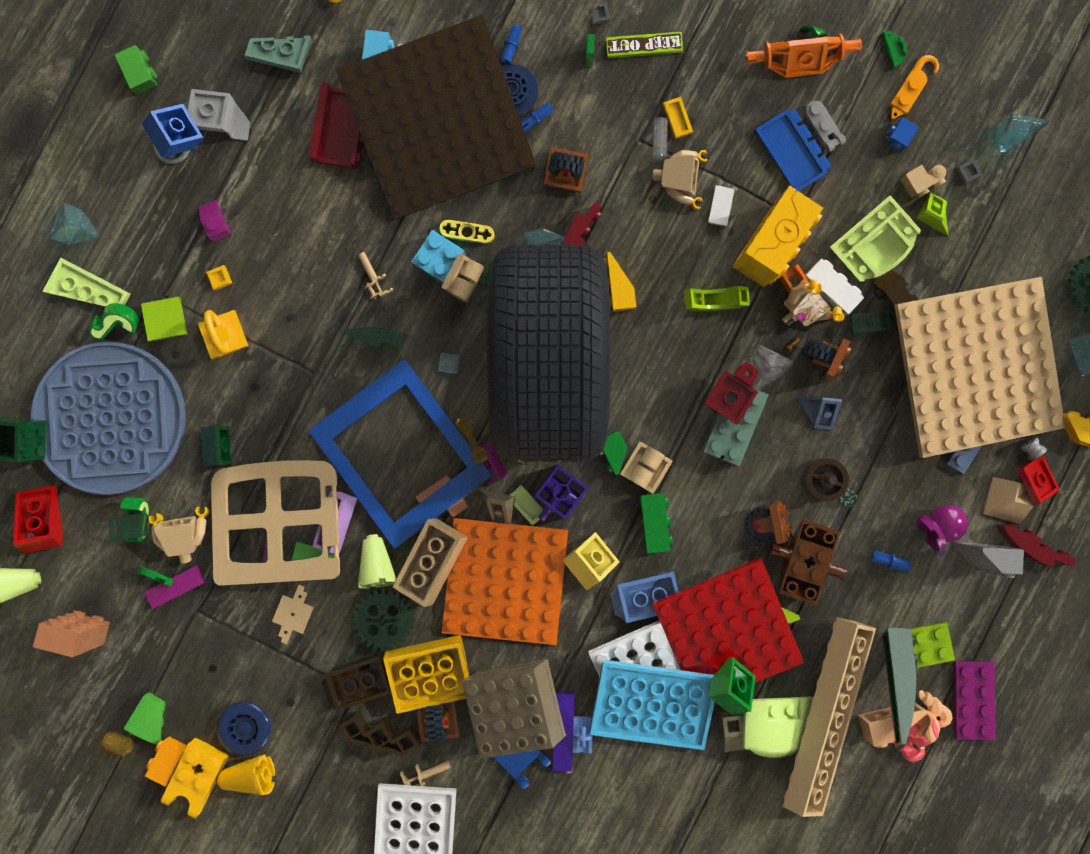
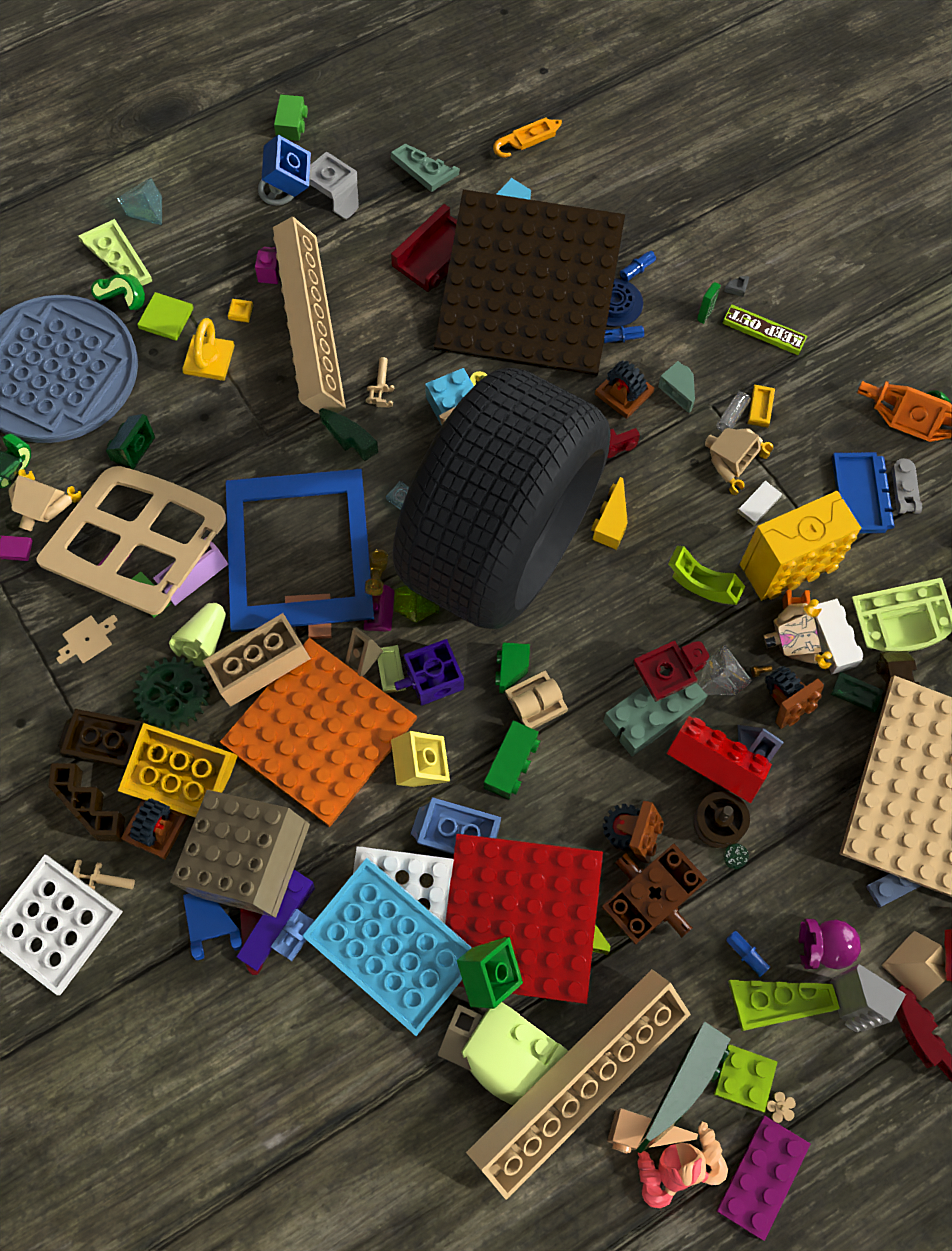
camera: 30 degrees right, 20 degrees down
none -> tan brick [273,217,346,418]
none -> sand green slope [658,361,695,413]
none -> red piece [667,716,772,803]
none -> lime wing [728,980,840,1031]
none -> tan plant [766,1092,796,1123]

